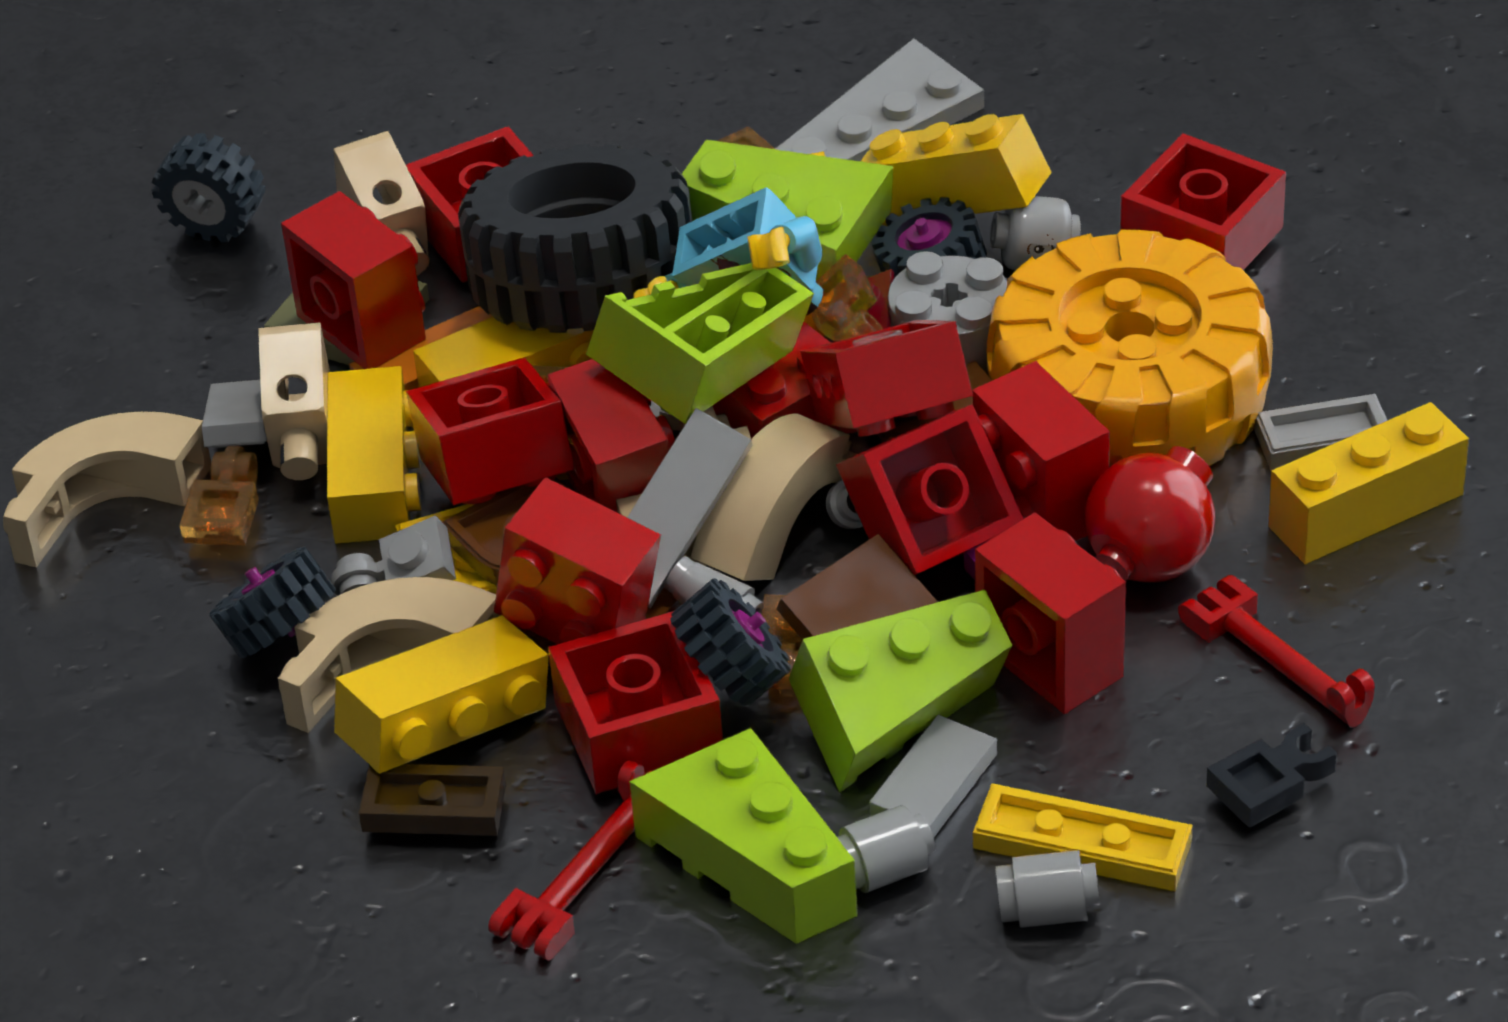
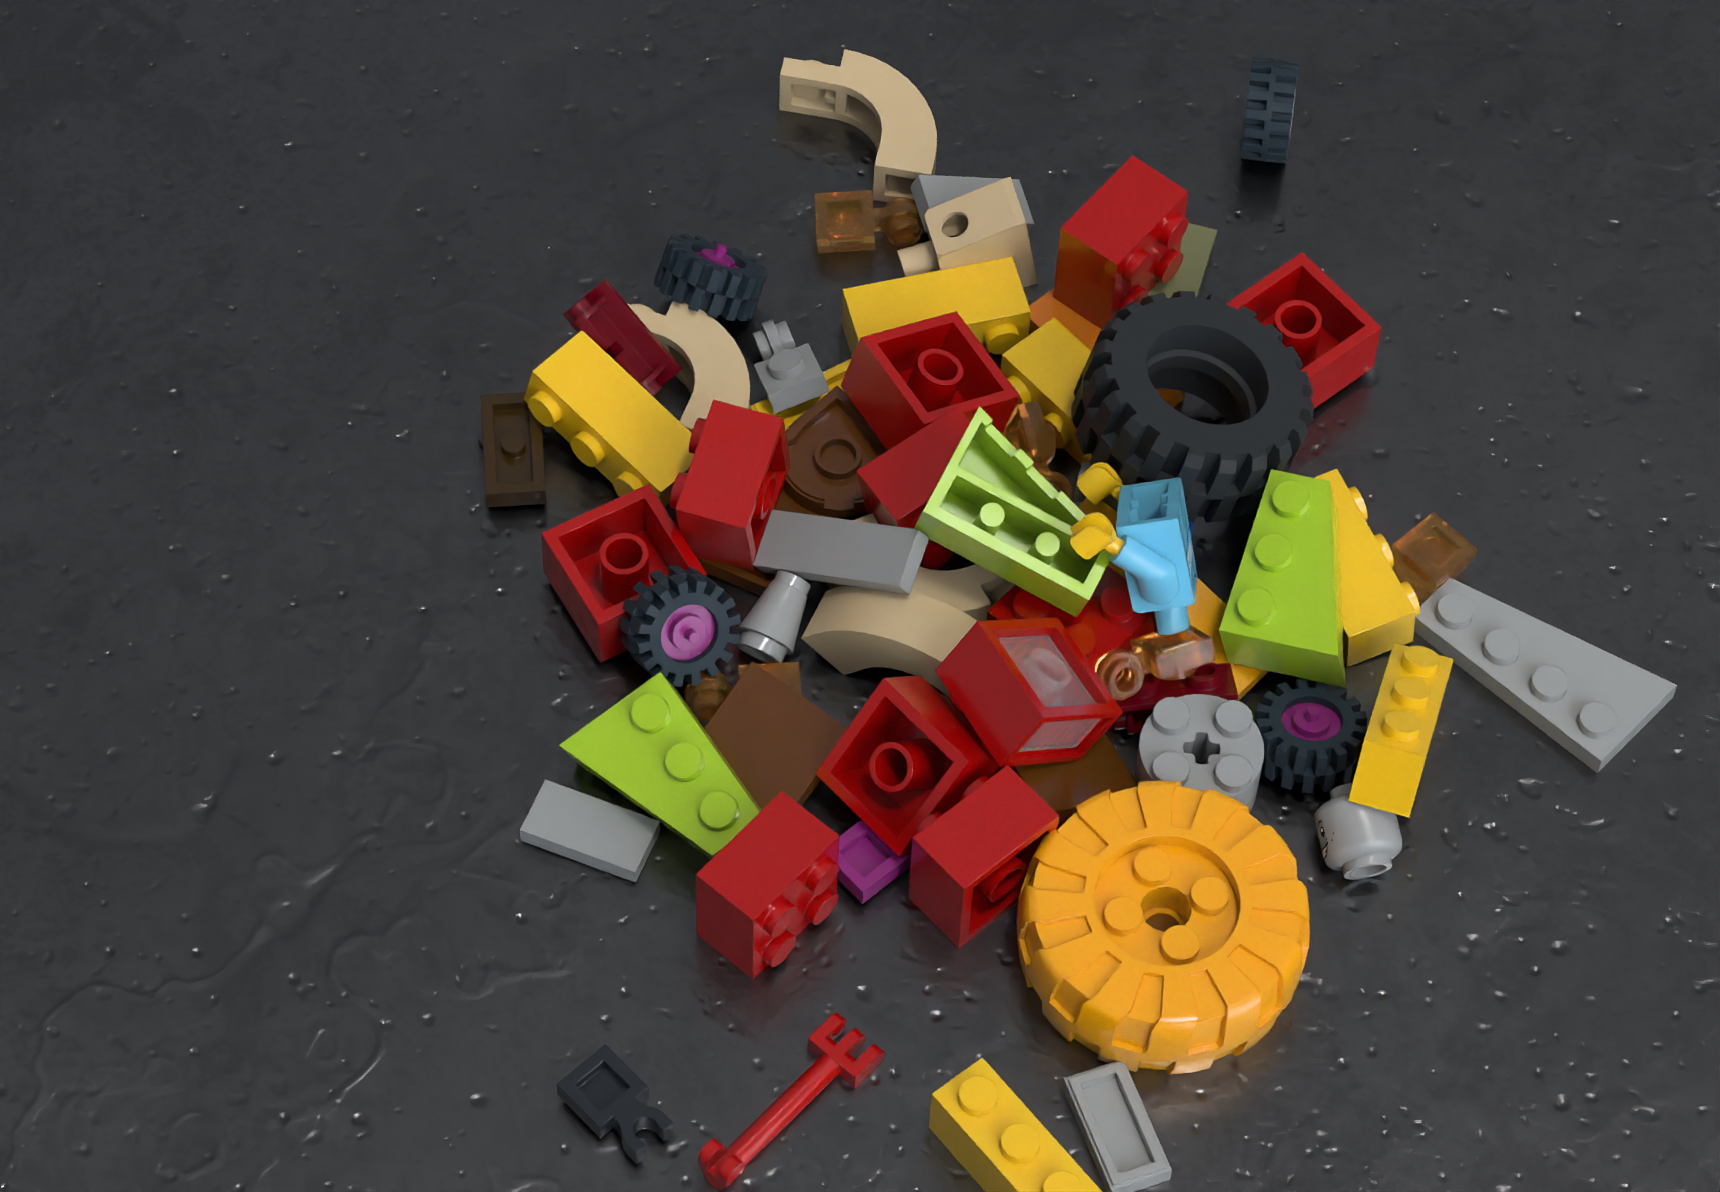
camera: 75 degrees right, 15 degrees up
tan torso [333,131,430,275] -> none
red hinge [488,760,653,961] -> none
lime wedge [630,728,857,944] -> none
light grey brick [837,805,935,893] -> none
yellow tile [973,783,1193,892] -> none
light grey brick [996,850,1100,928] -> none
red brick [1085,446,1215,583] -> none
red brick [1120,133,1286,270] -> none
none -> dark red hinge [563,279,682,396]

